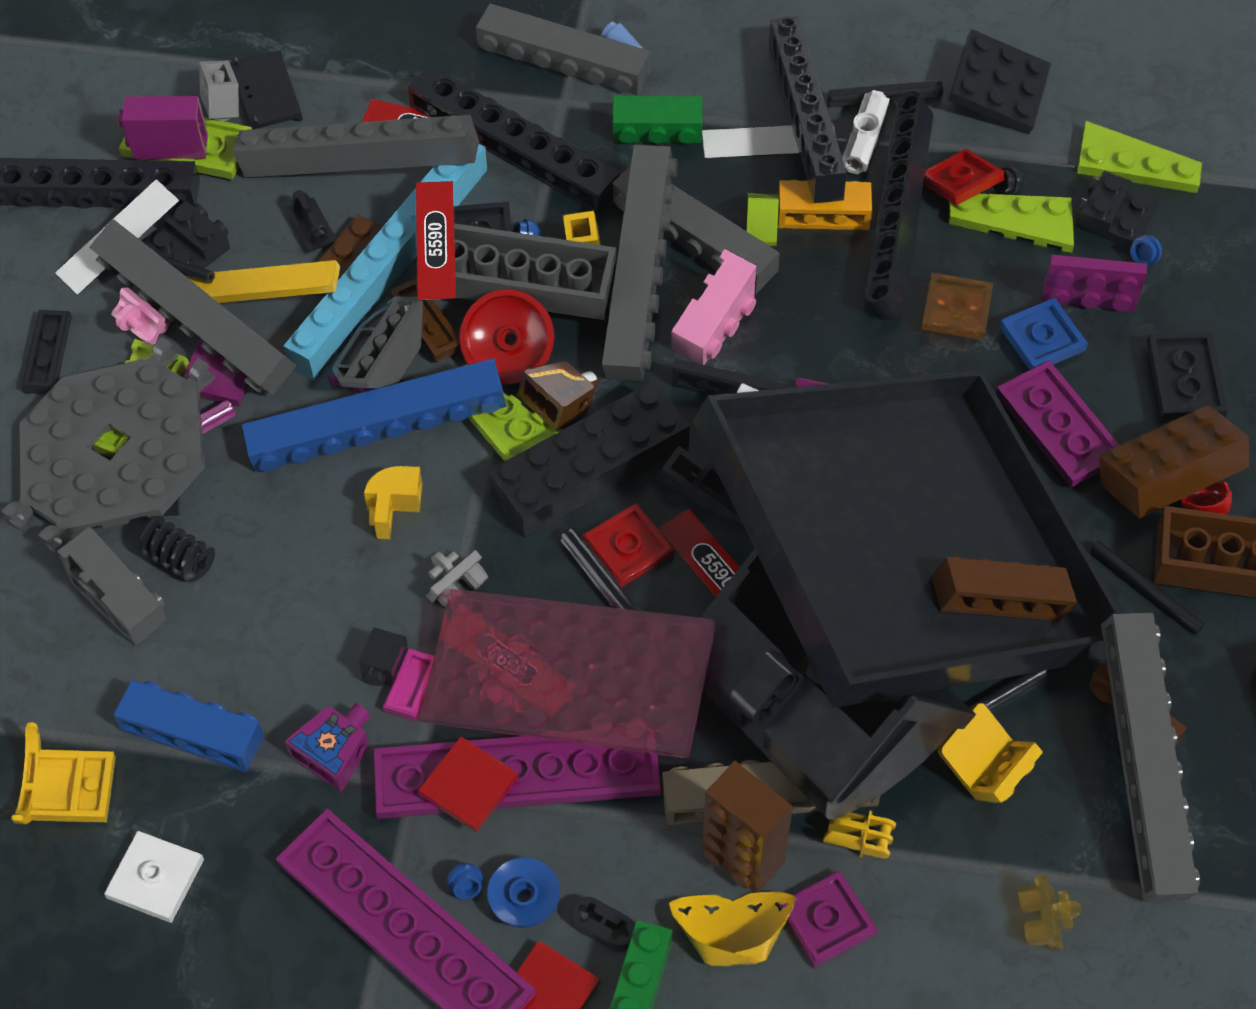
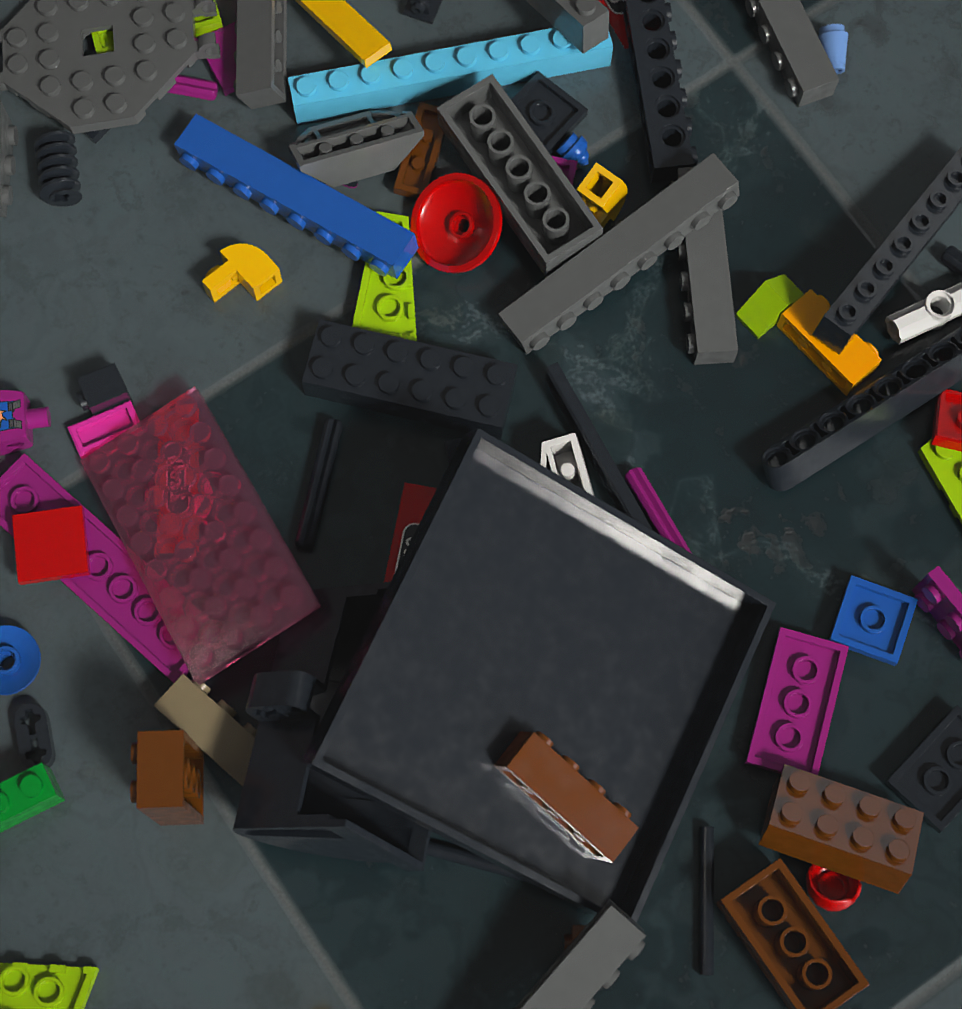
camera: 45 degrees right, 15 degrees up
reddish brown plate [318,214,383,294] -> none
red sticker [416,181,456,300] -> none
light grey hips [426,550,488,611] -> none
reddish brown torso [517,361,598,431] -> none
red tile [582,503,674,587] -> none
green brick [613,95,702,144] -> none
yellow piece [669,892,796,967] -> none
bright pink wedge [671,249,756,365] -> none
white sticker [702,123,836,158] -> none
magenta tile [777,870,878,968] -> none
yellow arm [823,811,896,859] -> none
clear orange plate [922,273,994,340] -> none
yellow bracket [938,703,1043,803] -> none

